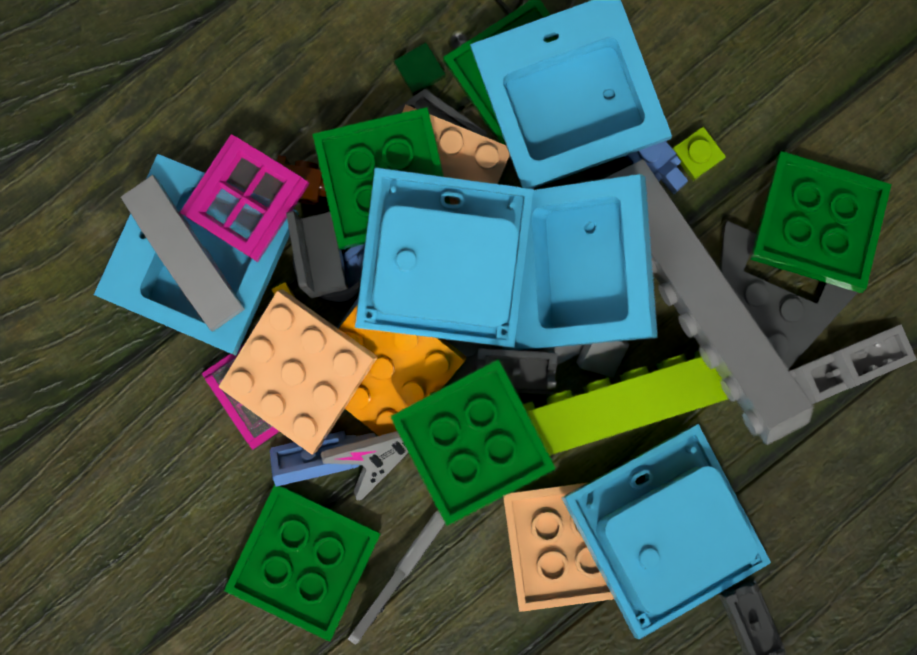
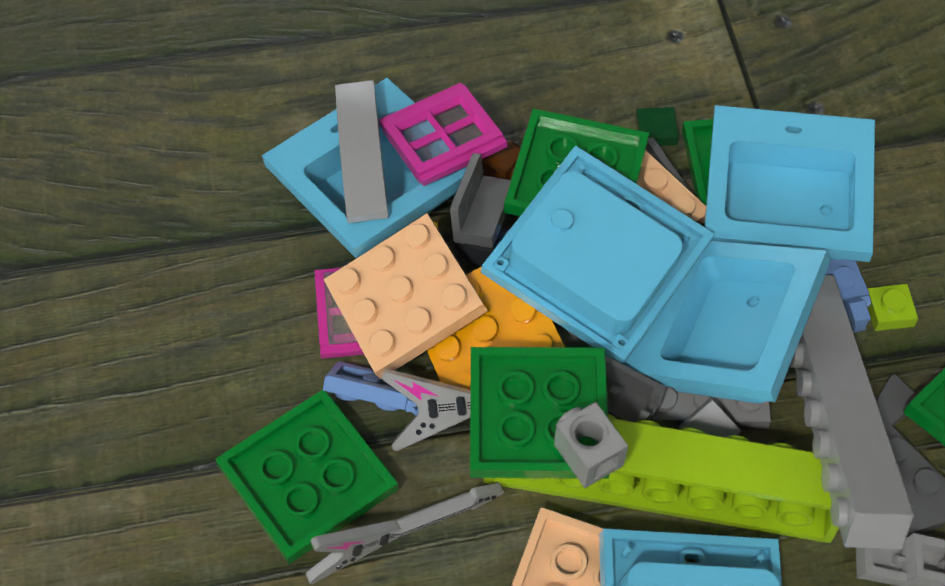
camera: 25 degrees right, 25 degrees down
none -> light grey brick [554,402,628,488]

